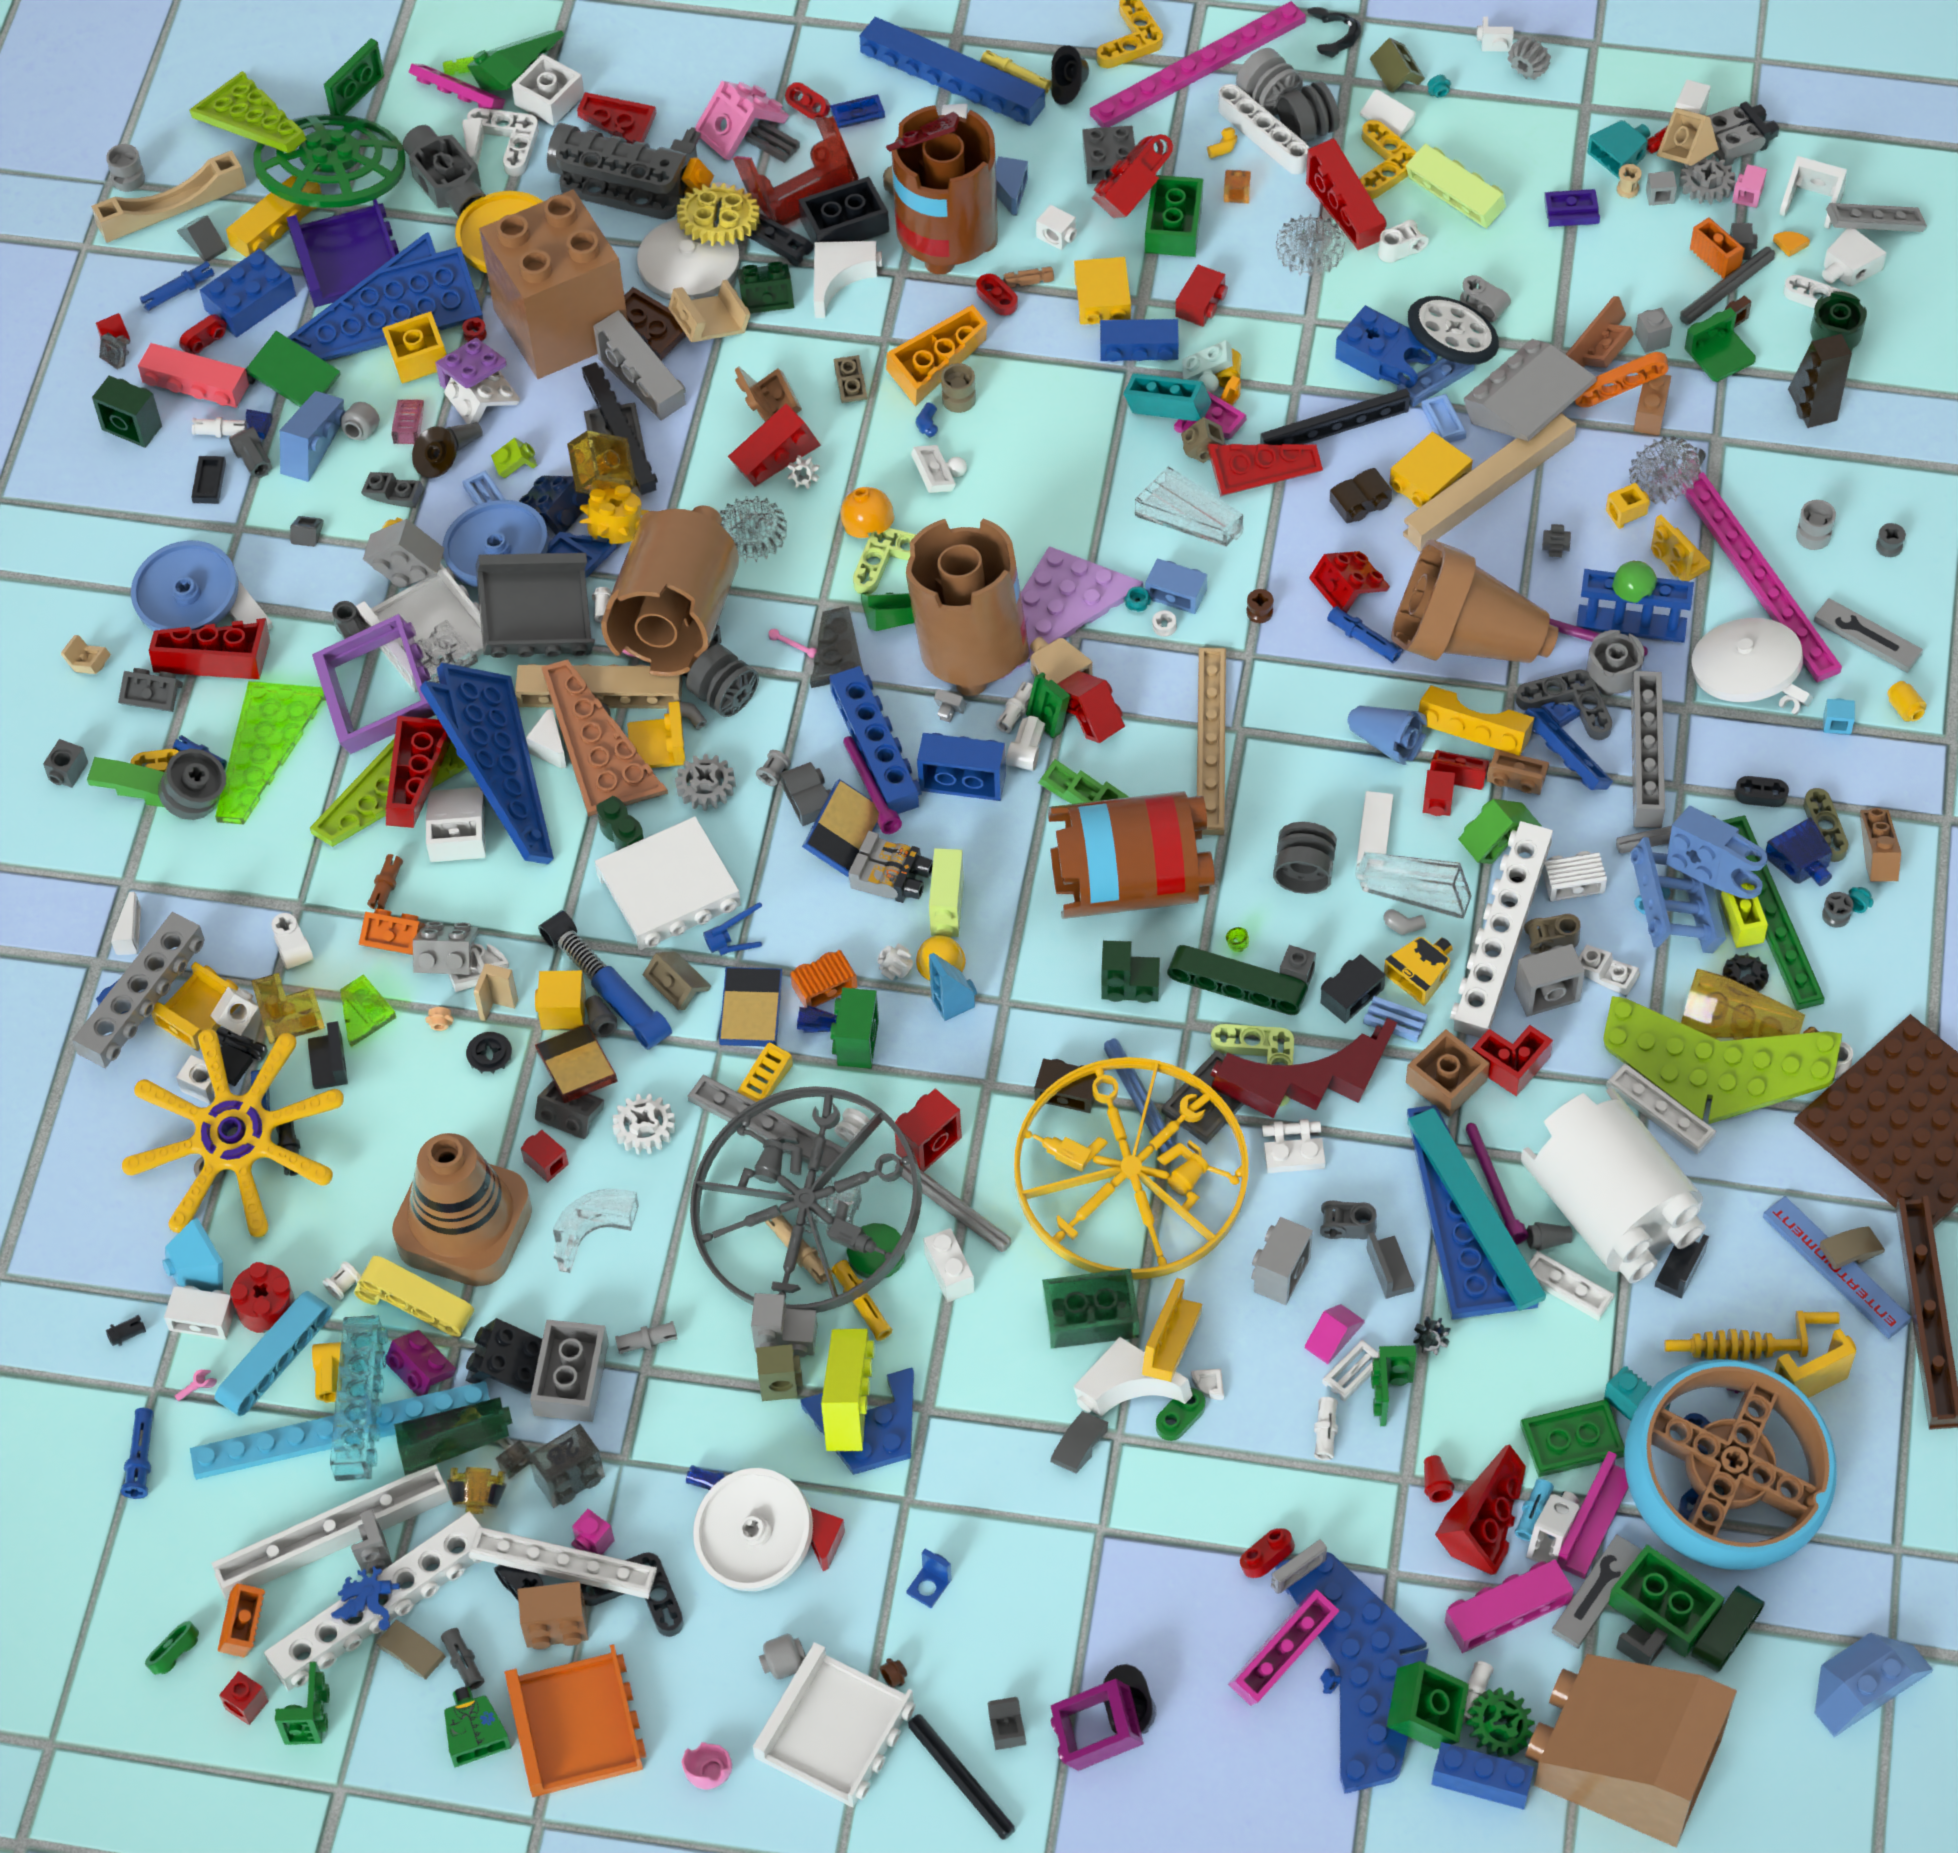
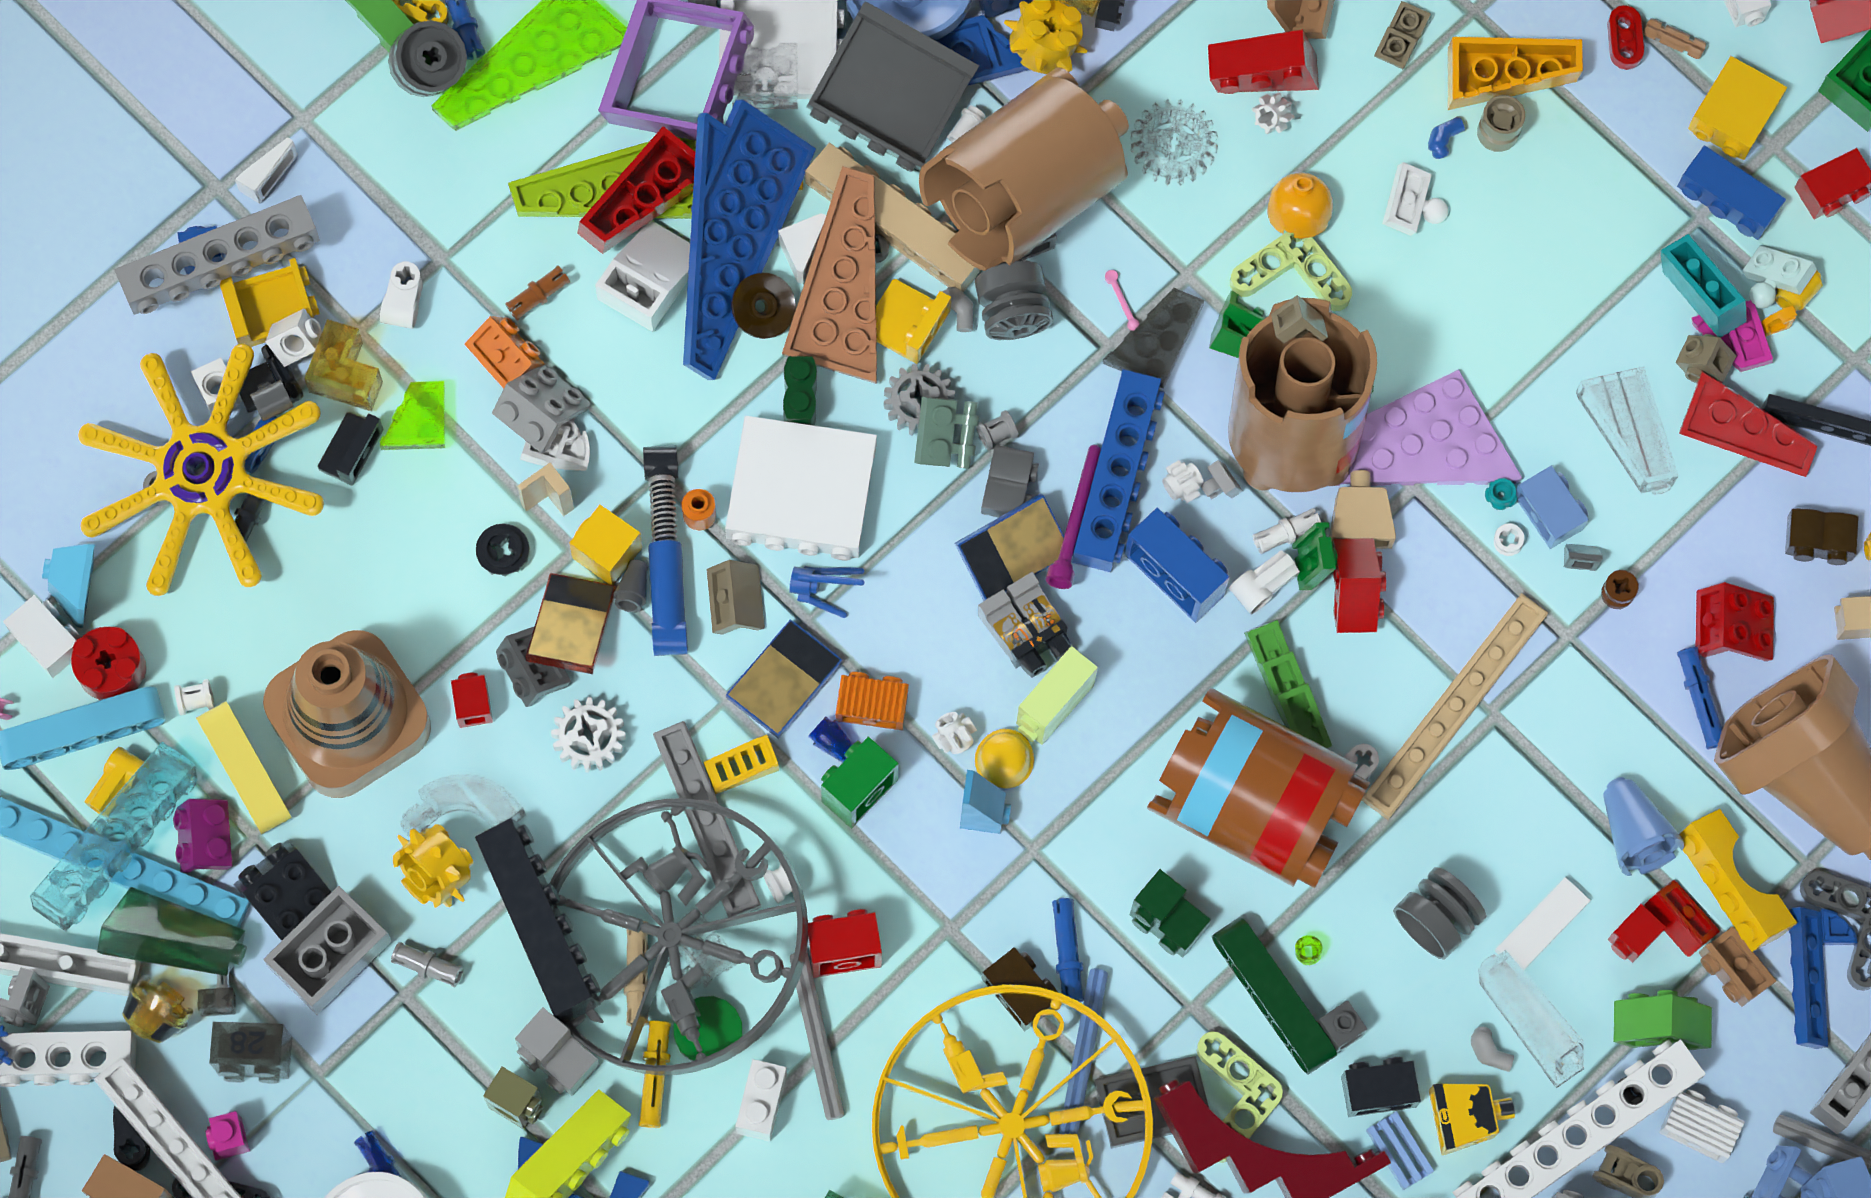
camera: 30 degrees right, 15 degrees up
light nougat plate [425,1007,454,1031] -> none
none -> dark grey piece [250,380,294,422]
none -> yellow brick [393,824,473,908]
none -> black brick [475,818,601,1024]
none -> orange brick [682,489,716,531]
none -> dark brown dish [731,273,796,339]
none -> sand green plate [914,397,980,469]
none -> blue pin [1052,898,1084,1003]
none -> white gear [1162,460,1204,503]
none -> dark tan panel [1271,295,1328,344]
none -> slope [1563,544,1603,571]

